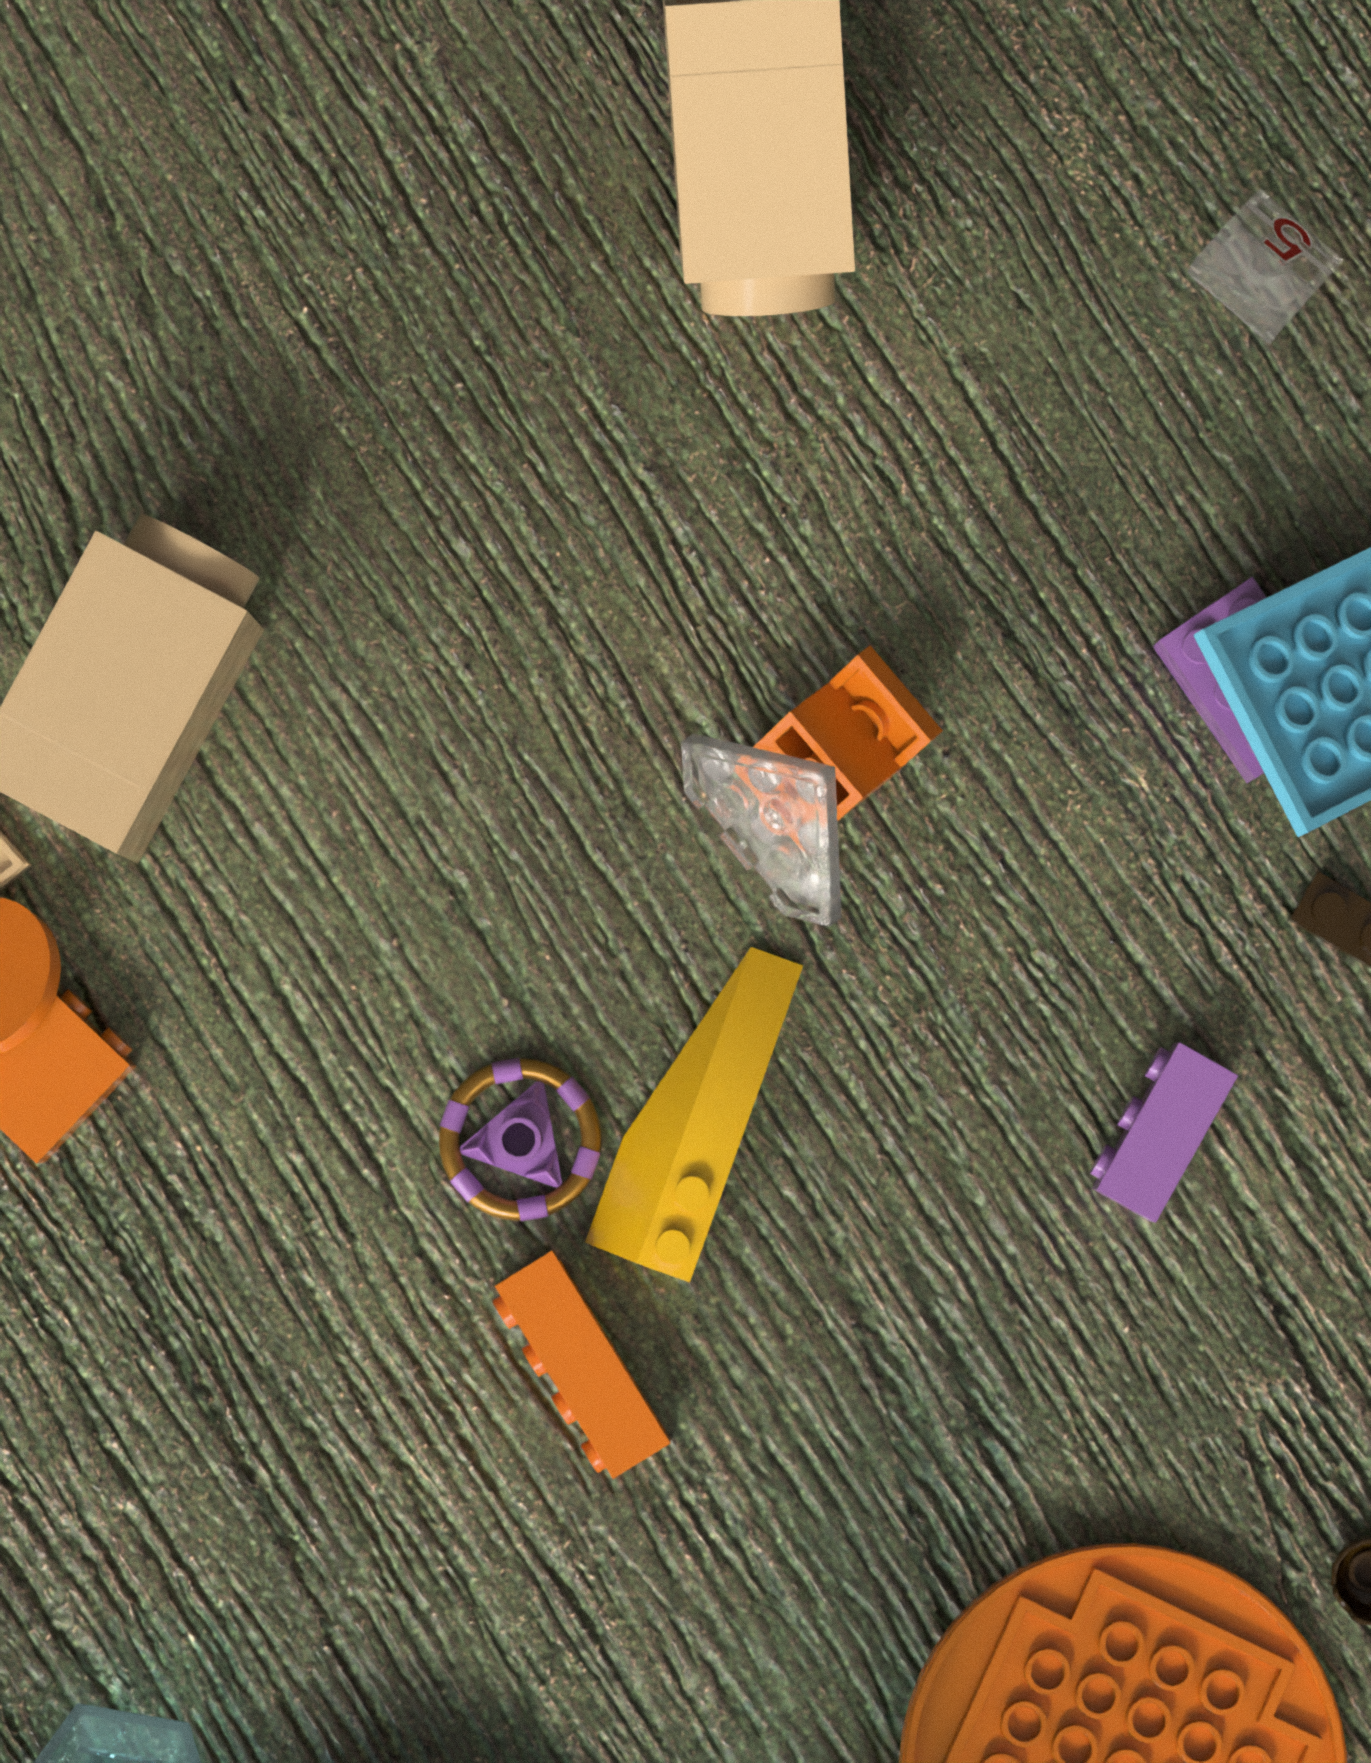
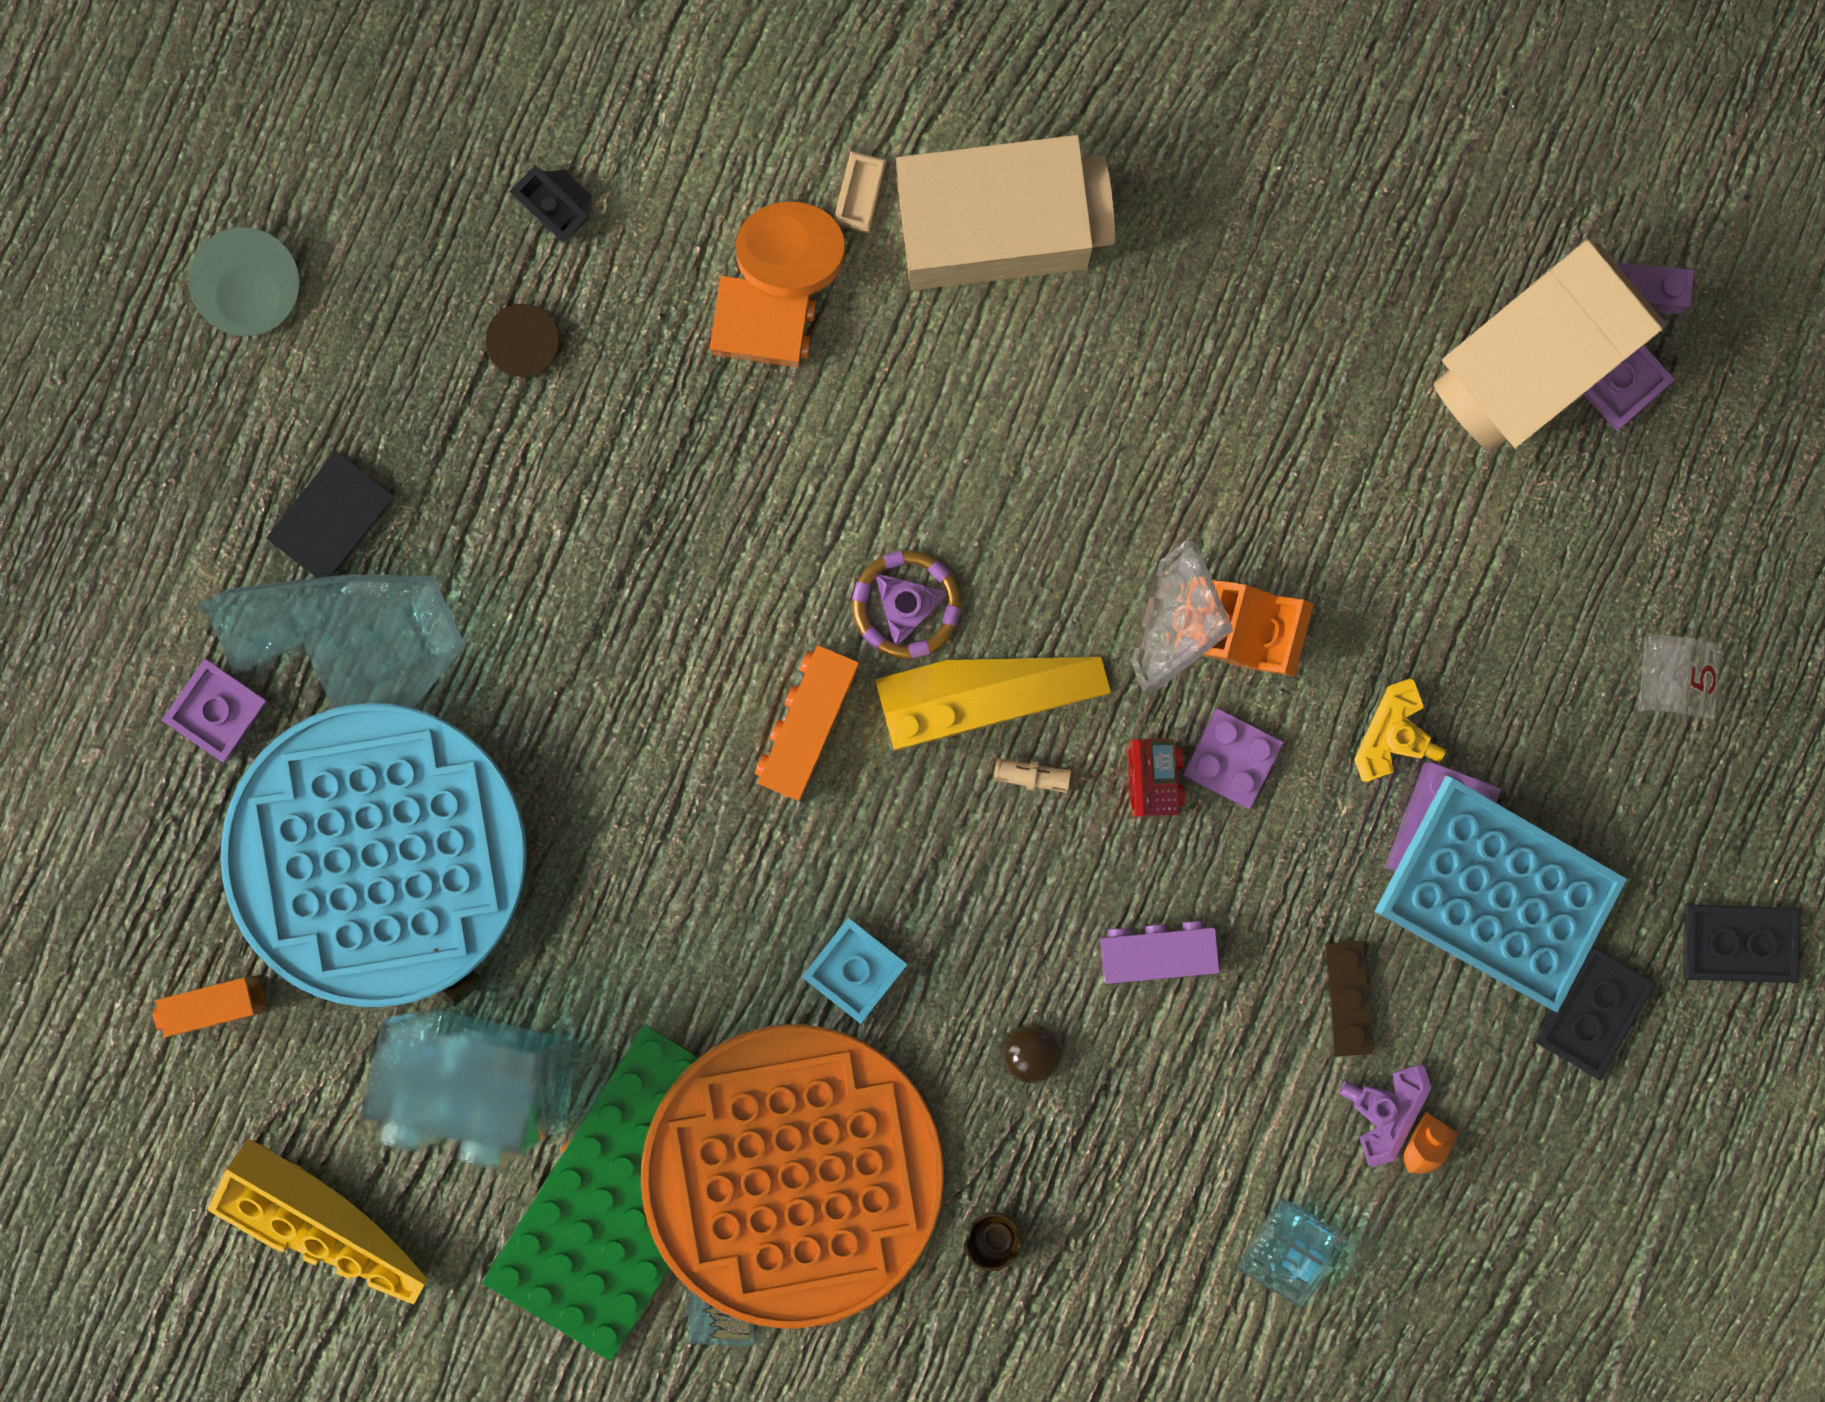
camera: 60 degrees right, 0 degrees up
none -> medium azure plate [802,918,908,1024]
none -> tan pin [993,758,1071,794]
none -> dark brown hair [999,1024,1061,1084]
none -> red slope [1127,739,1185,818]
none -> medium lavender plate [1182,708,1283,809]
none -> yellow piece [1354,679,1446,782]
none -> medium lavender plate [1583,345,1675,431]

